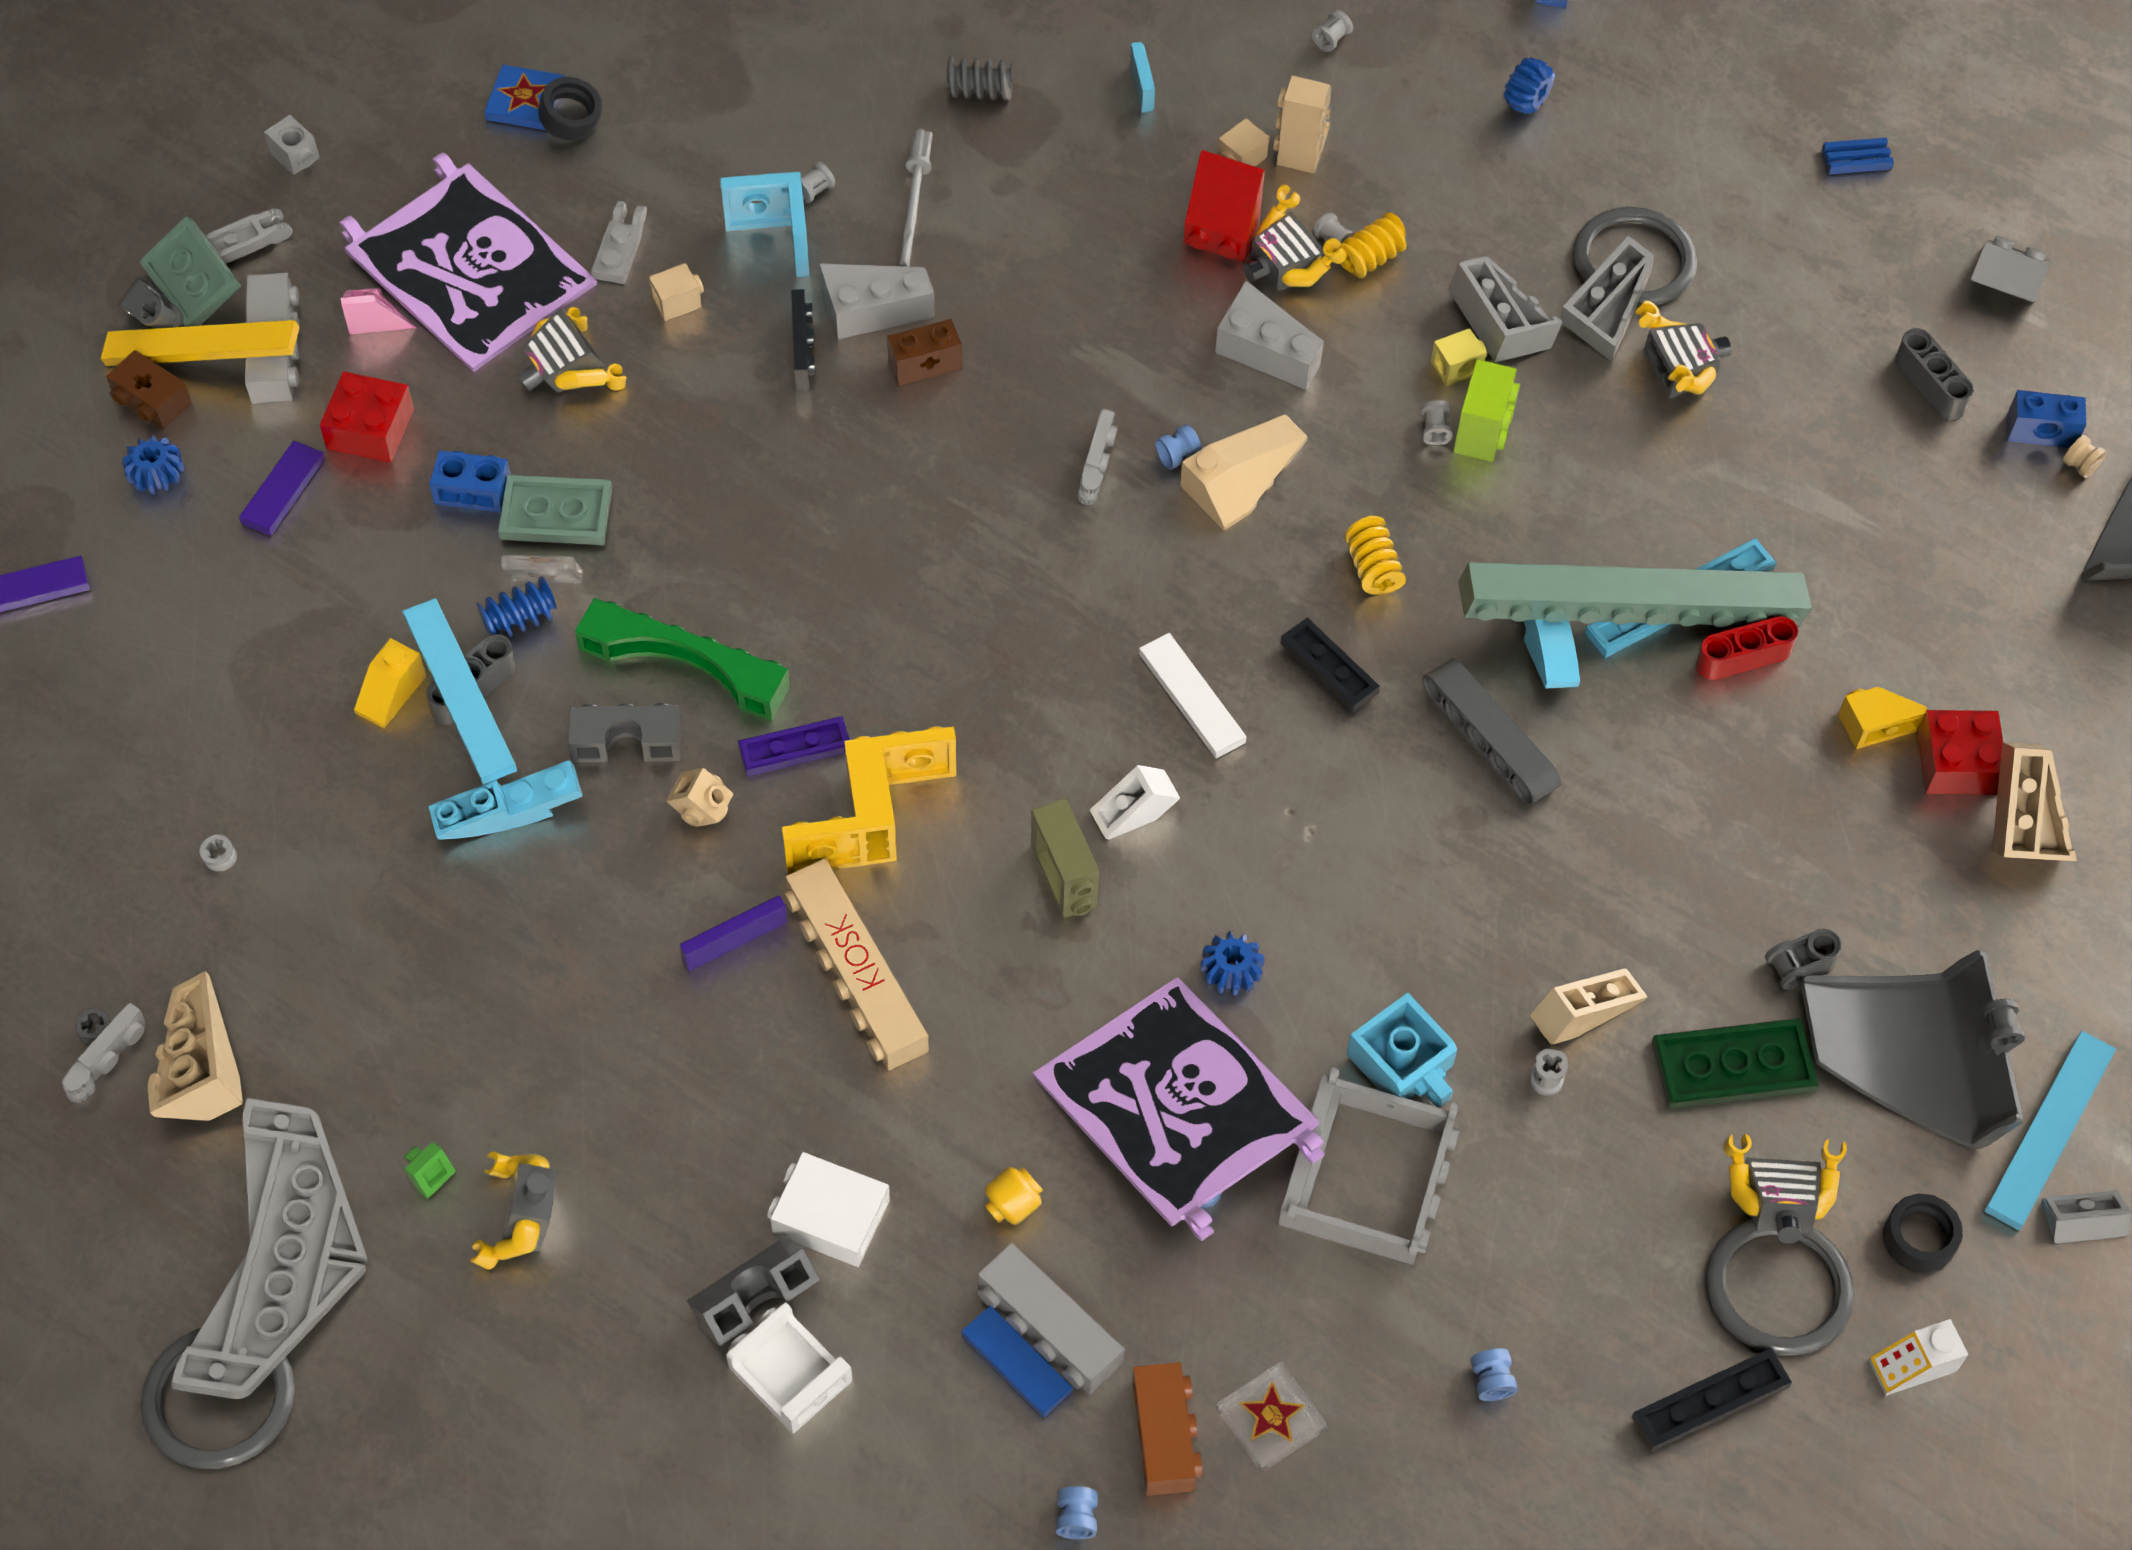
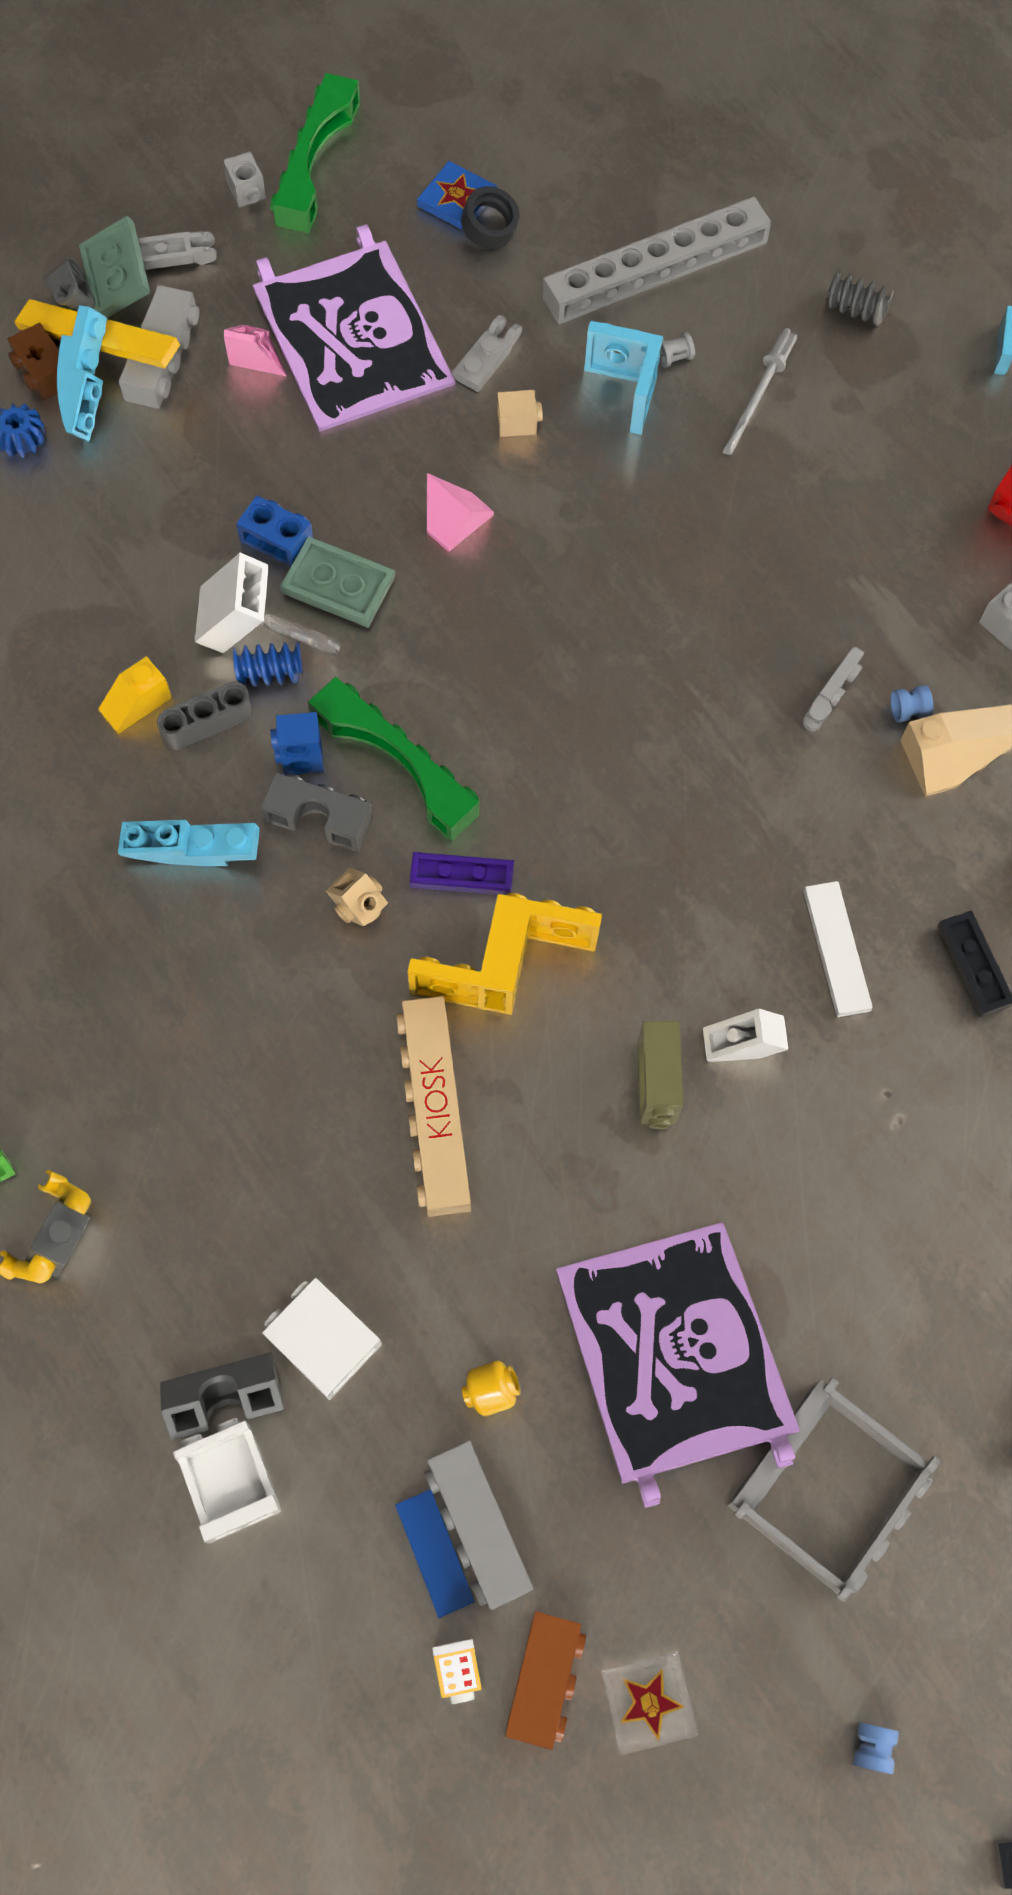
camera: 20 degrees right, 10 degrees up
dark purple tile [239,440,325,536] -> none
red brick [320,371,414,463] -> none
medium azure tile [402,598,517,785] -> none
torso [518,307,627,392] -> none
dark purple tile [680,895,788,972] -> none
black plate [791,289,816,391] -> none
light grey wedge [819,263,935,340] -> none
reddish brown brick [887,319,962,386] -> none
medium blue wheel [1056,1486,1098,1539] -> none
blue gear [1200,931,1265,997] -> none
medium azure hinge [1346,992,1458,1108] -> none
none -> medium azure slope [57,305,107,442]
none -> white brick [195,553,268,653]
none -> green arch [270,73,360,233]
none -> blue brick [270,712,324,775]
none -> bright pink slope [427,473,494,552]
none -> white slope [432,1639,482,1704]
none -> light grey brick [542,197,771,325]

